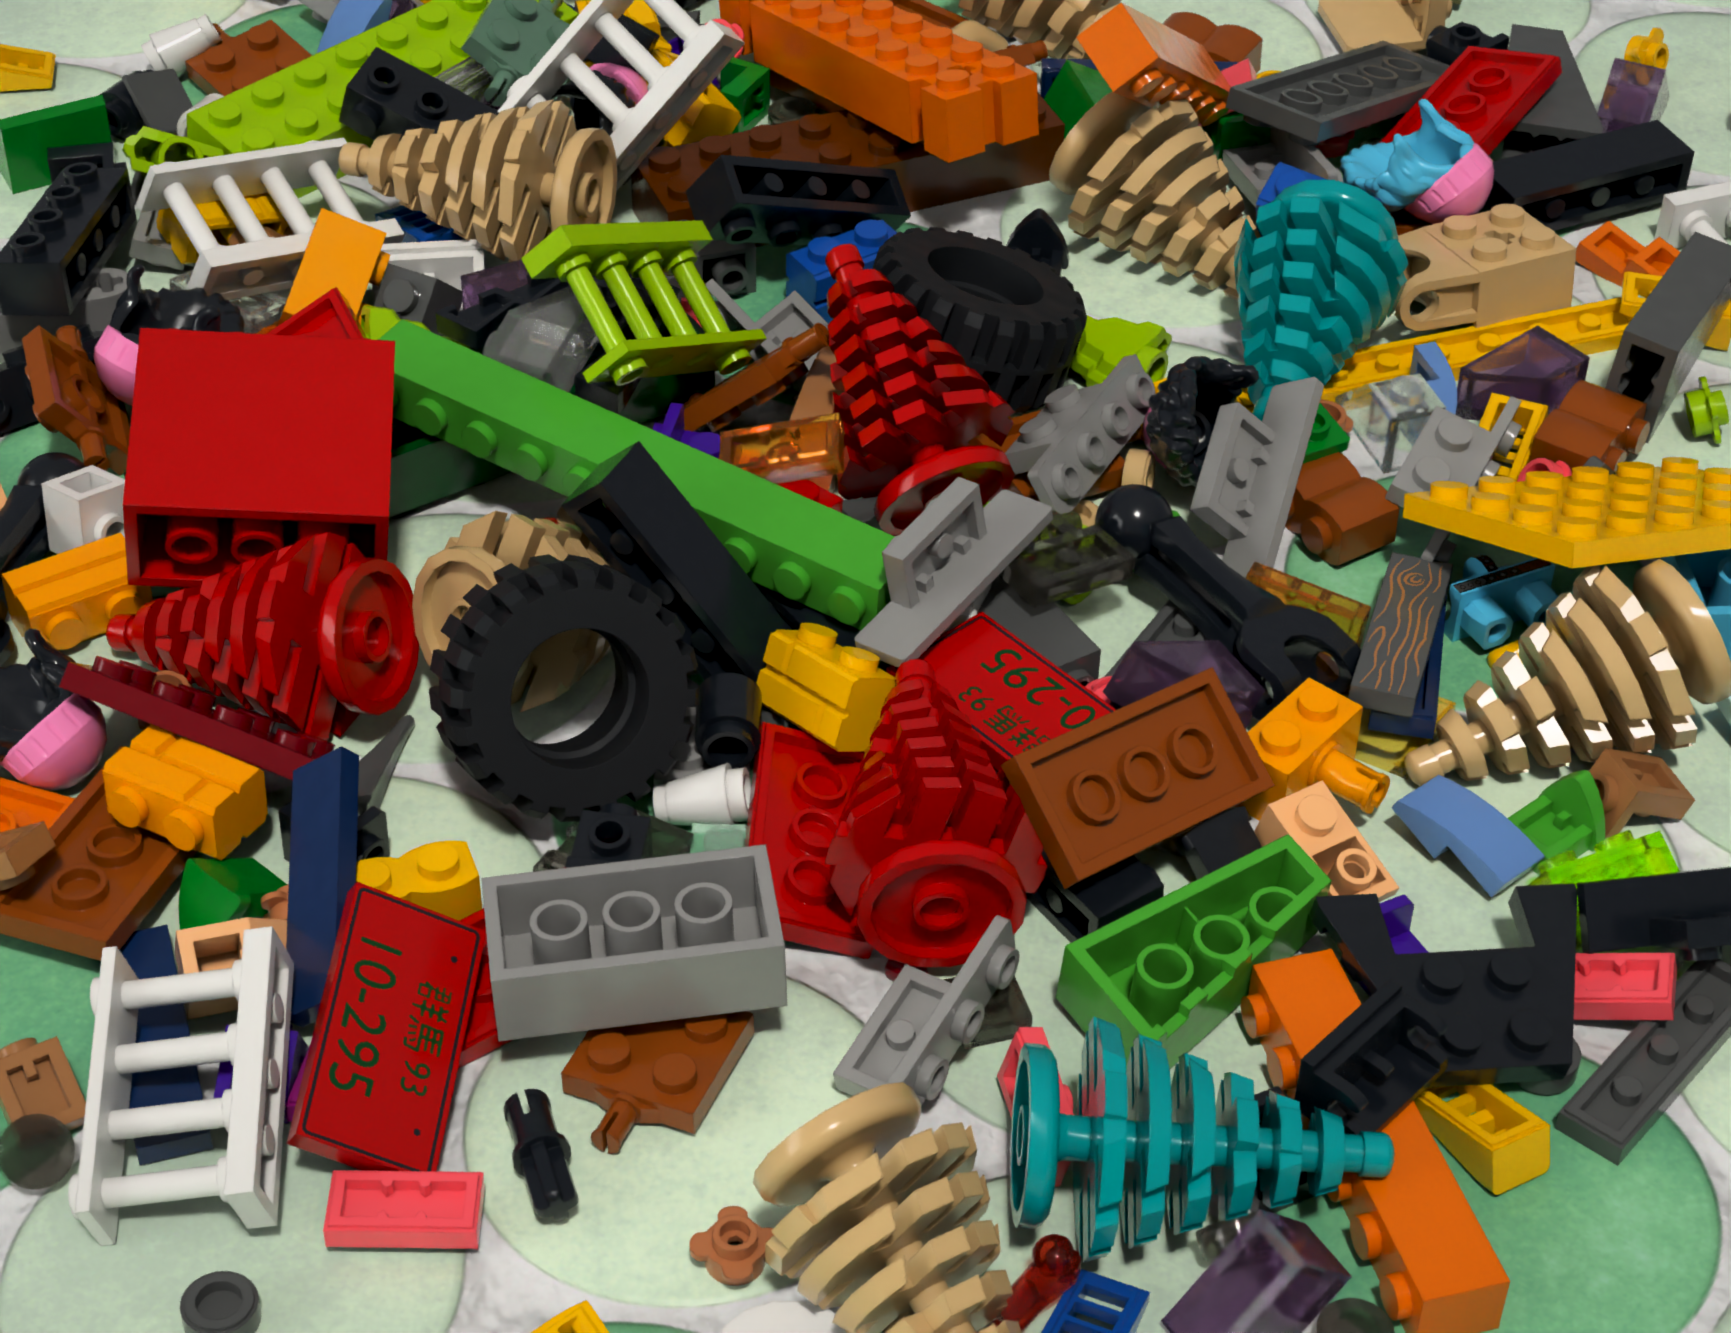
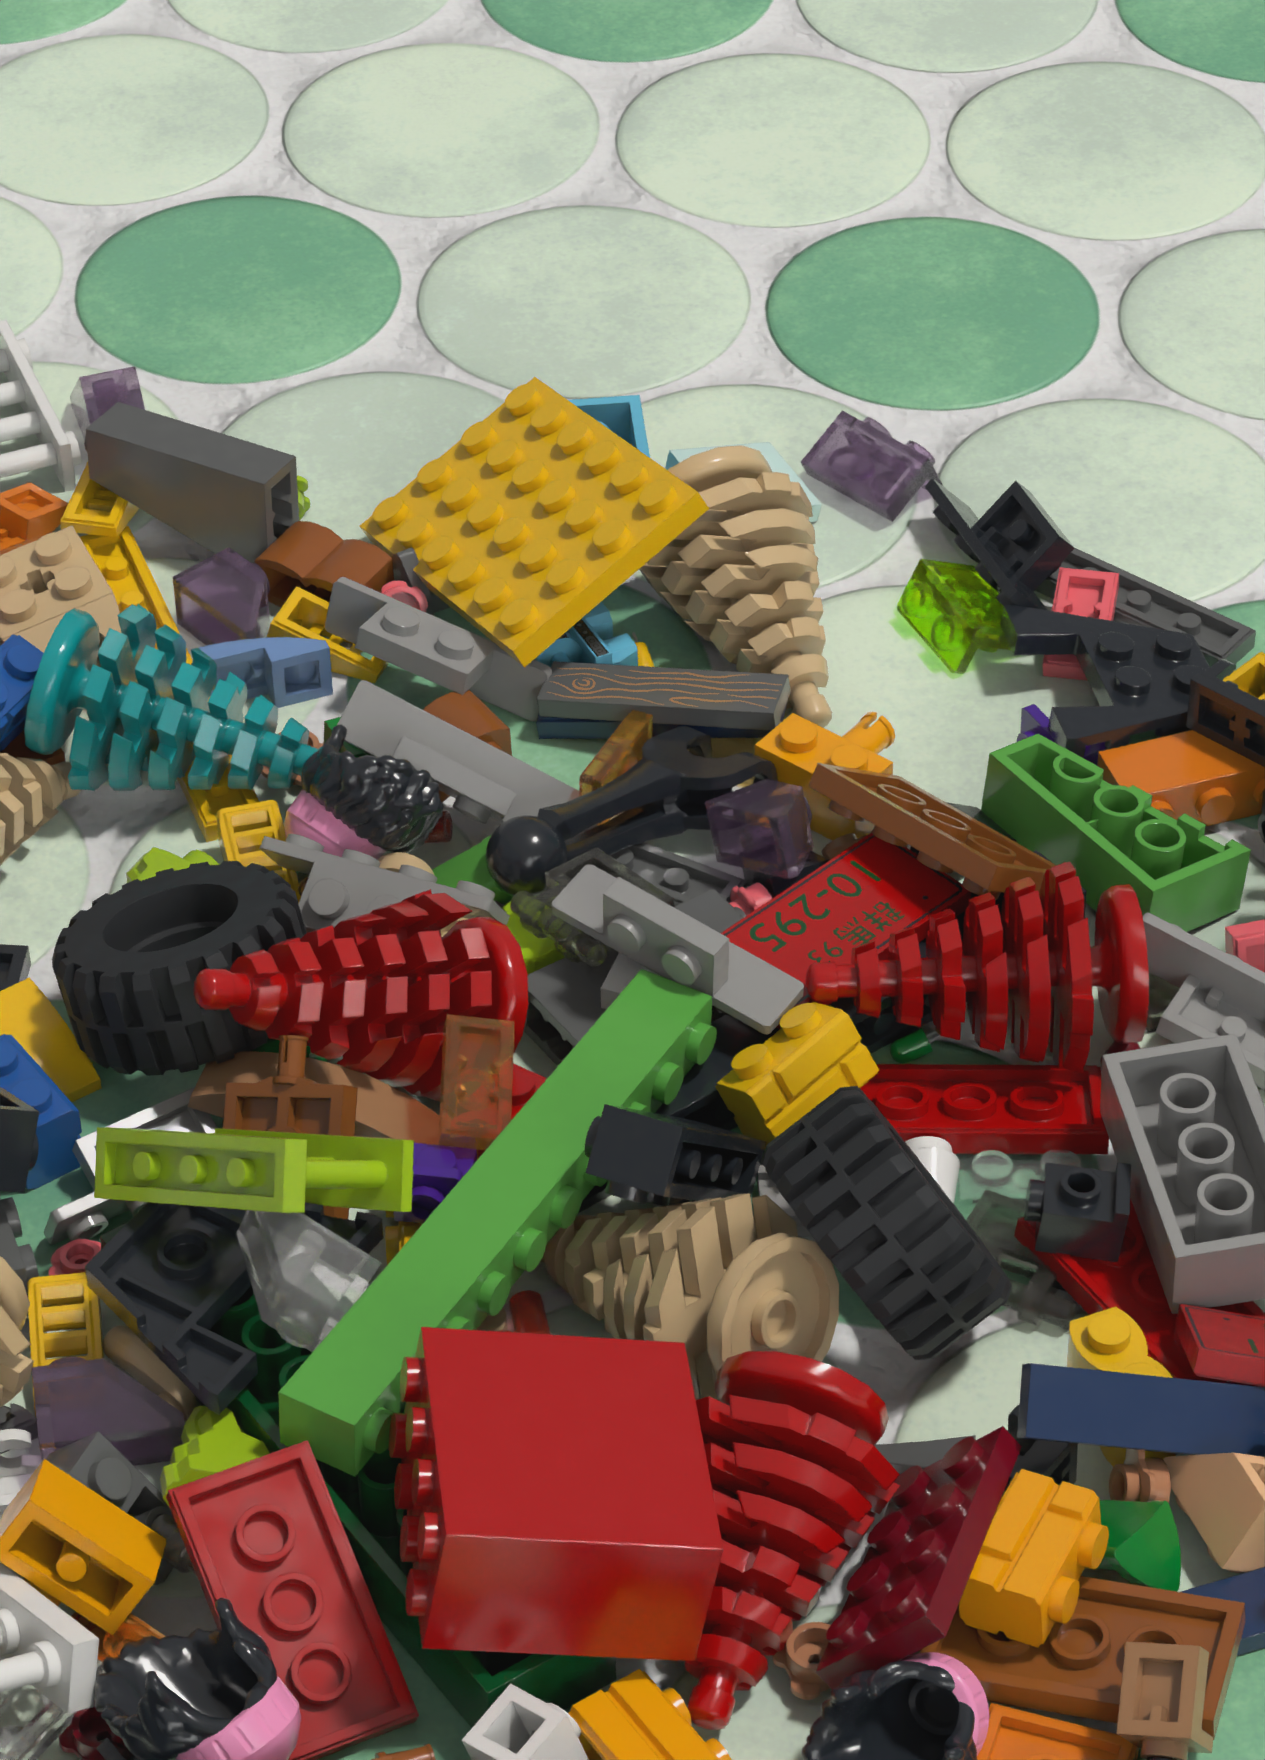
camera: 90 degrees left, 0 degrees up
light nougat slope [1254,780,1399,902] -> none
clear slope [1335,373,1446,474] -> none
medium blue slope [1391,775,1545,898] -> none
bright green tile [1508,770,1605,879] -> none
medium nougat bracket [1589,748,1695,839] -> none

